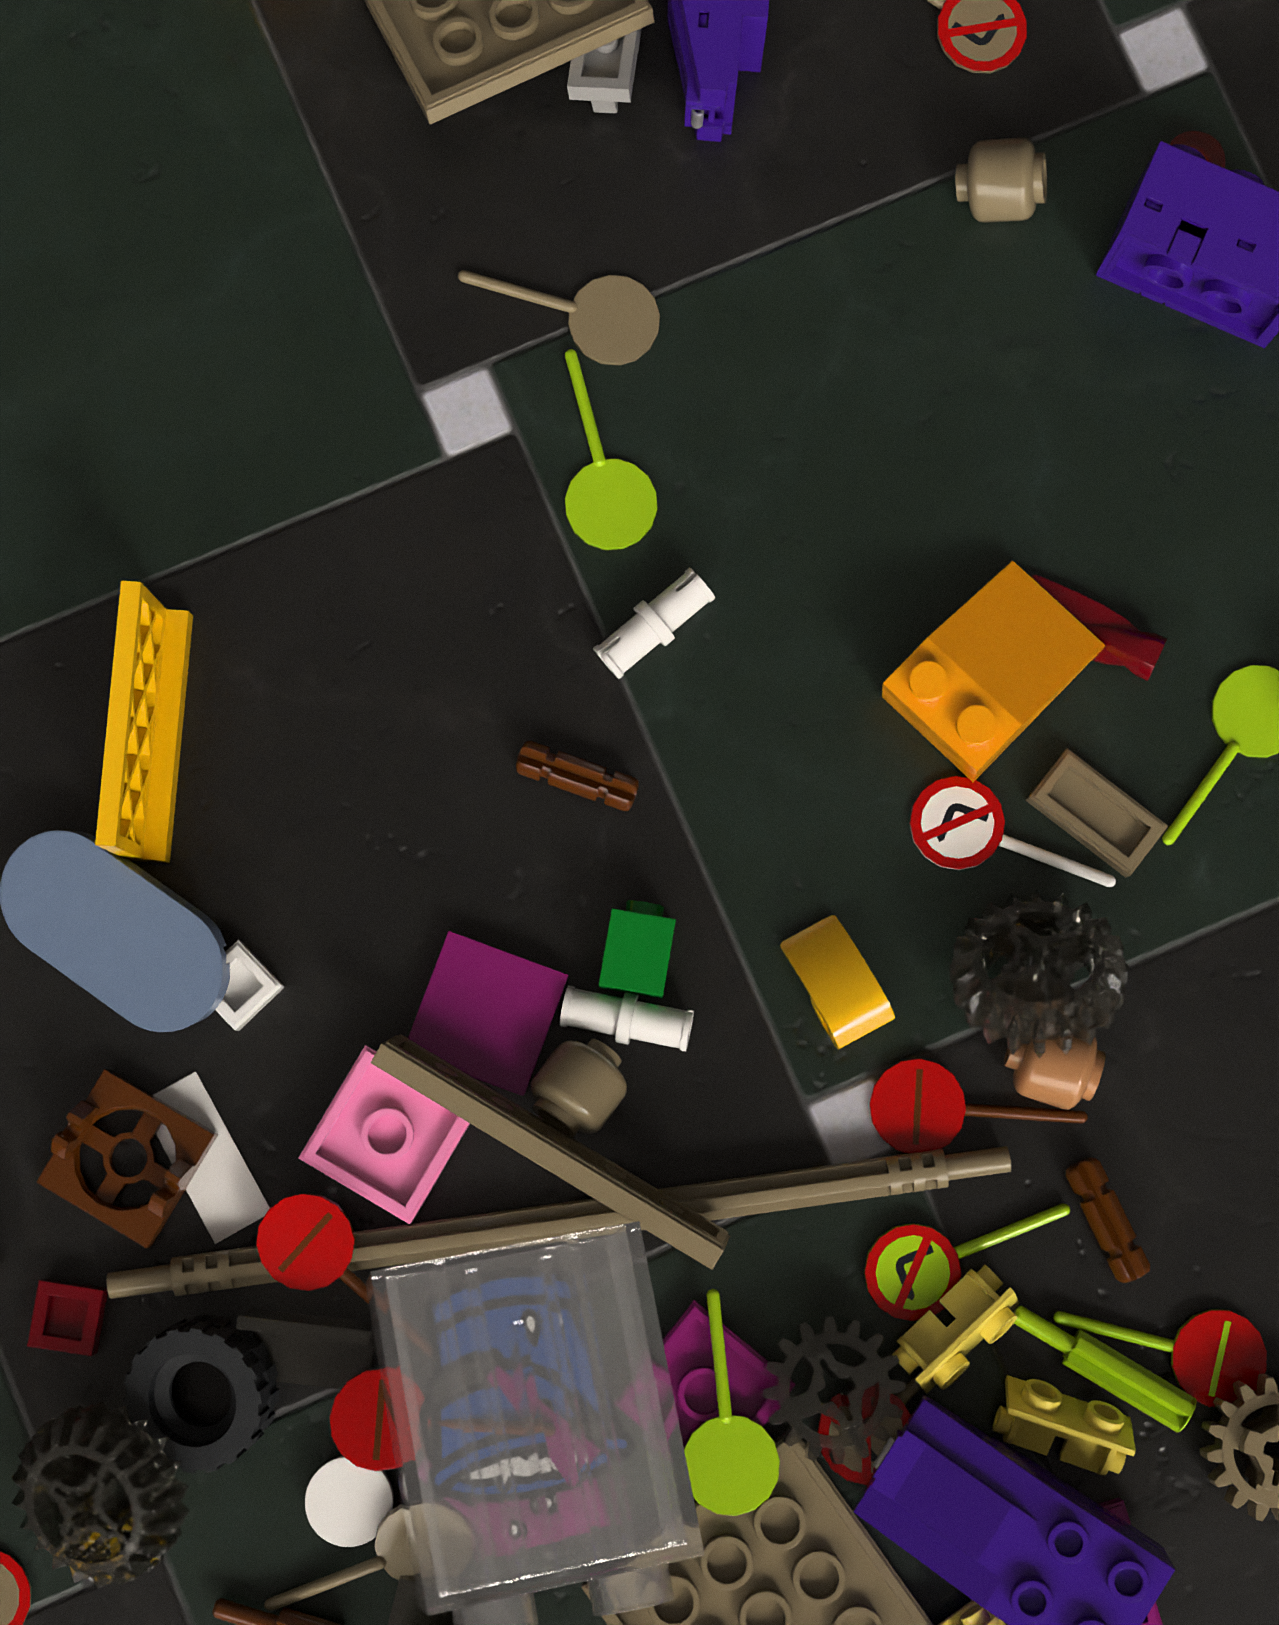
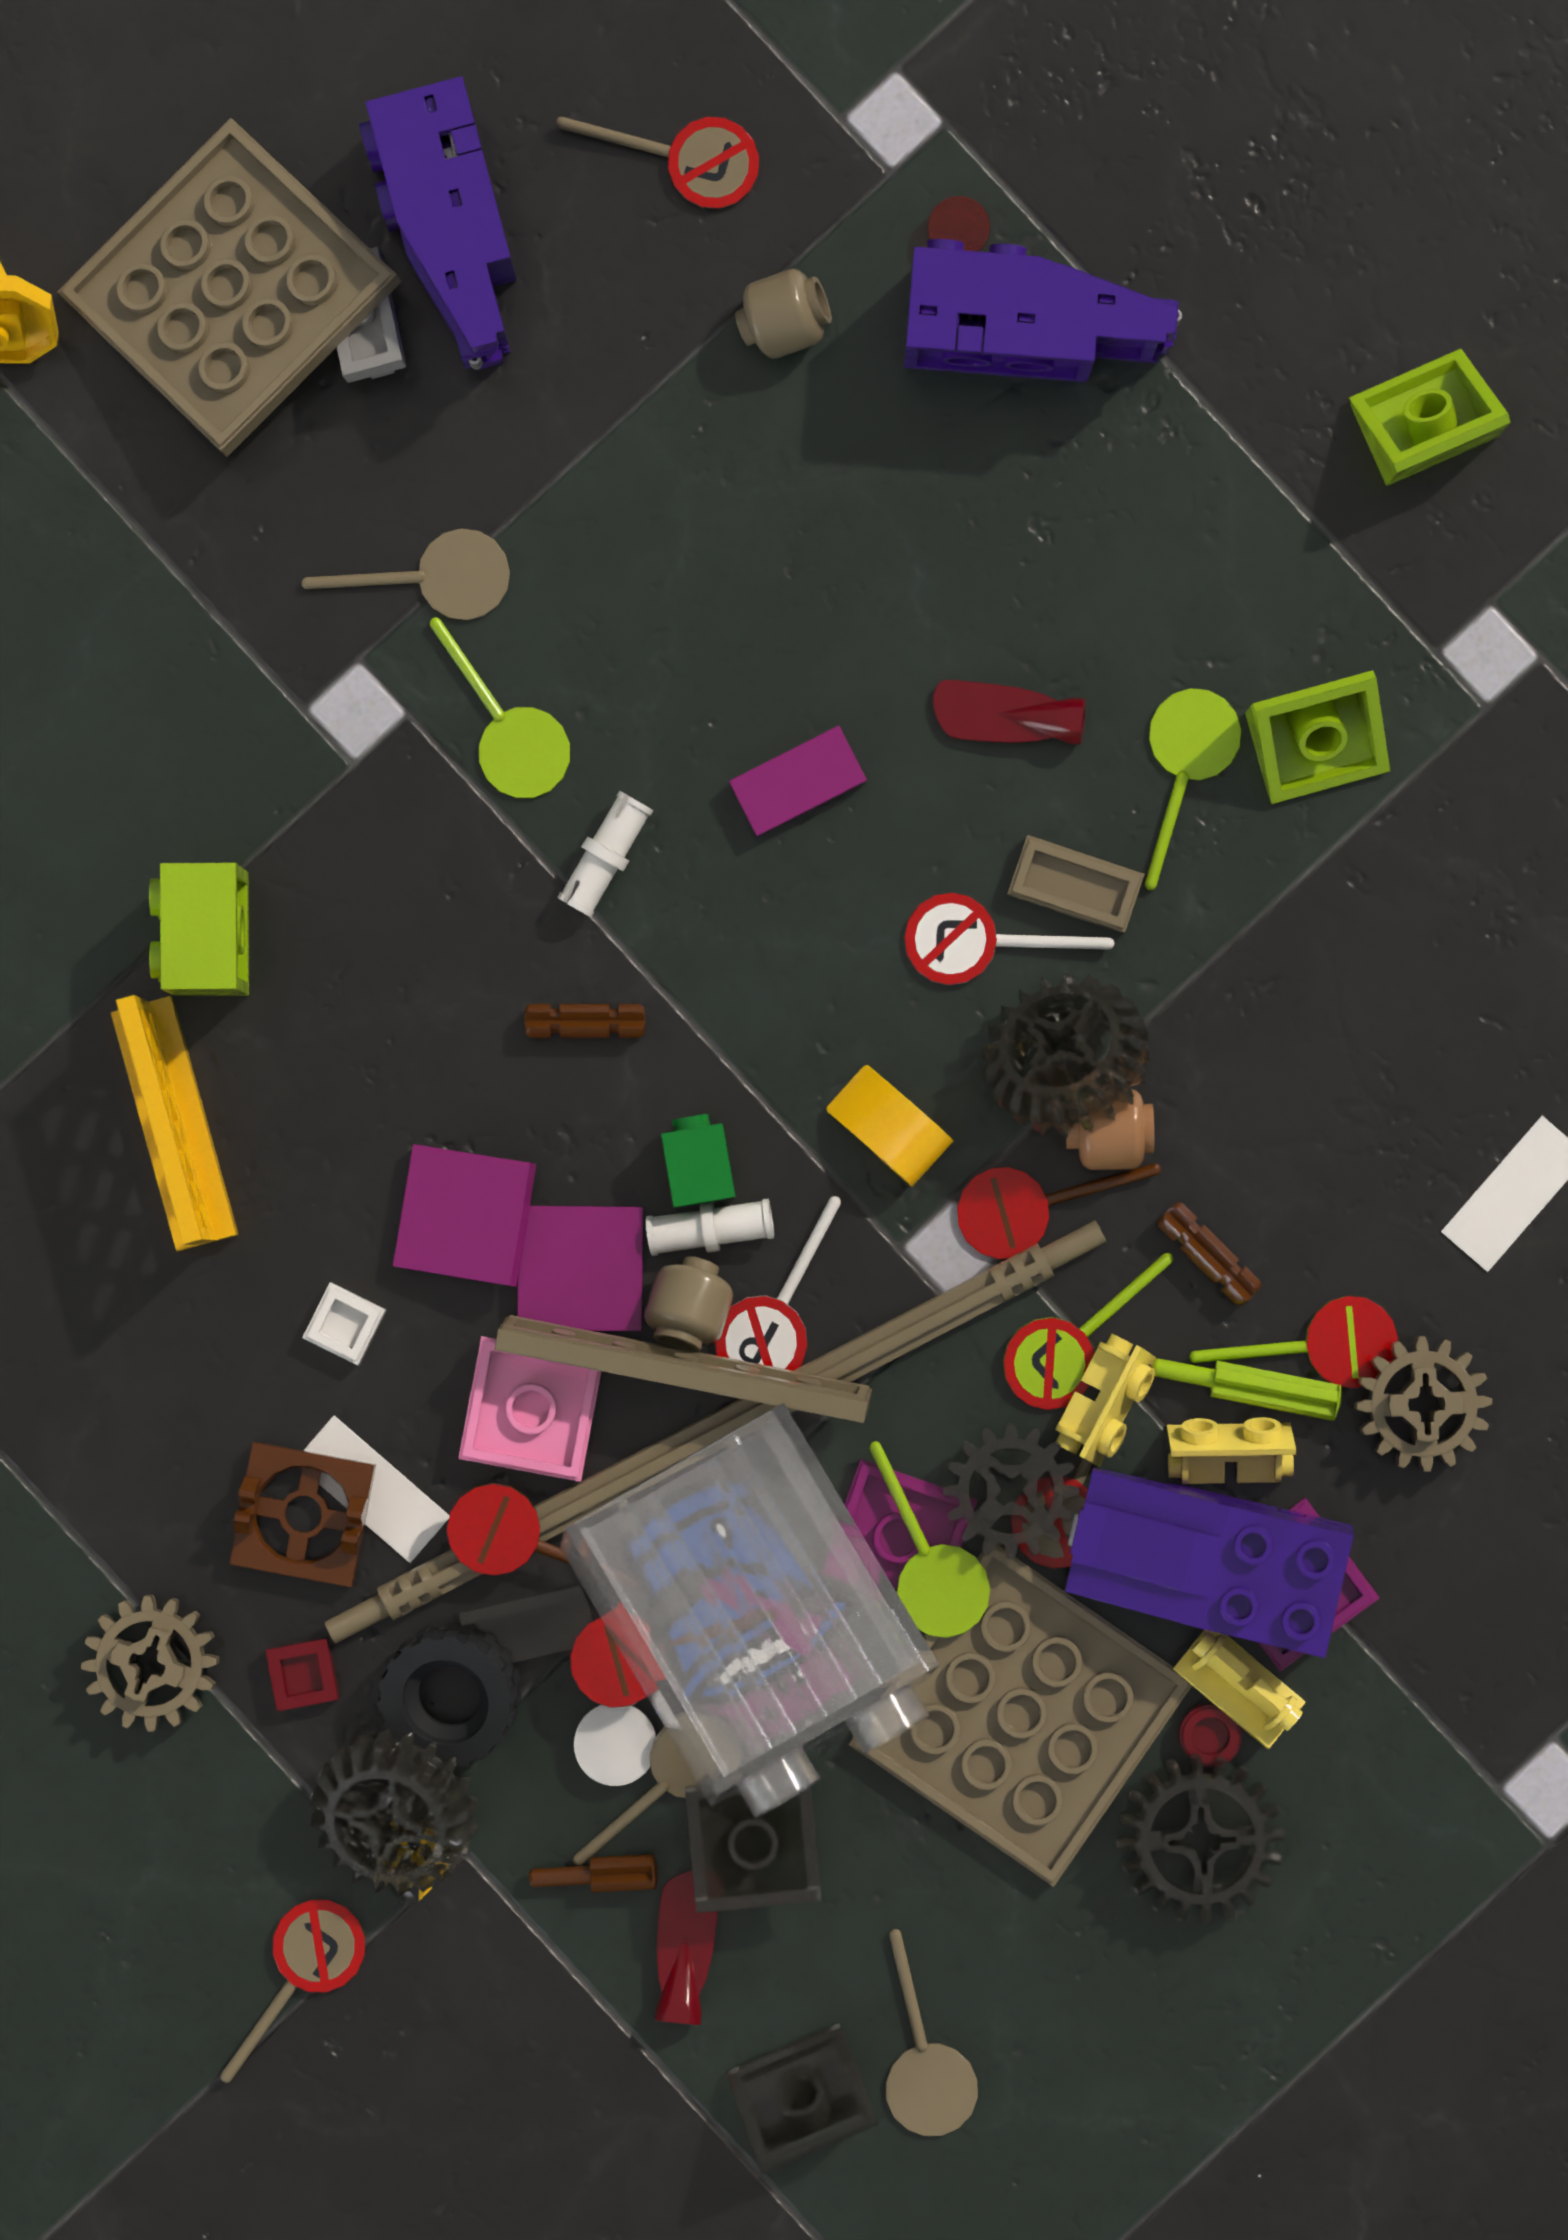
camera: 15 degrees left, 5 degrees up
sand blue tile [0,831,230,1032] -> none
light orange slope [882,561,1105,782] -> none
none -> lime brick [149,863,249,996]
none -> magenta tile [393,1144,537,1287]
none -> piece [715,1196,841,1371]
none -> magenta tile [729,725,867,838]

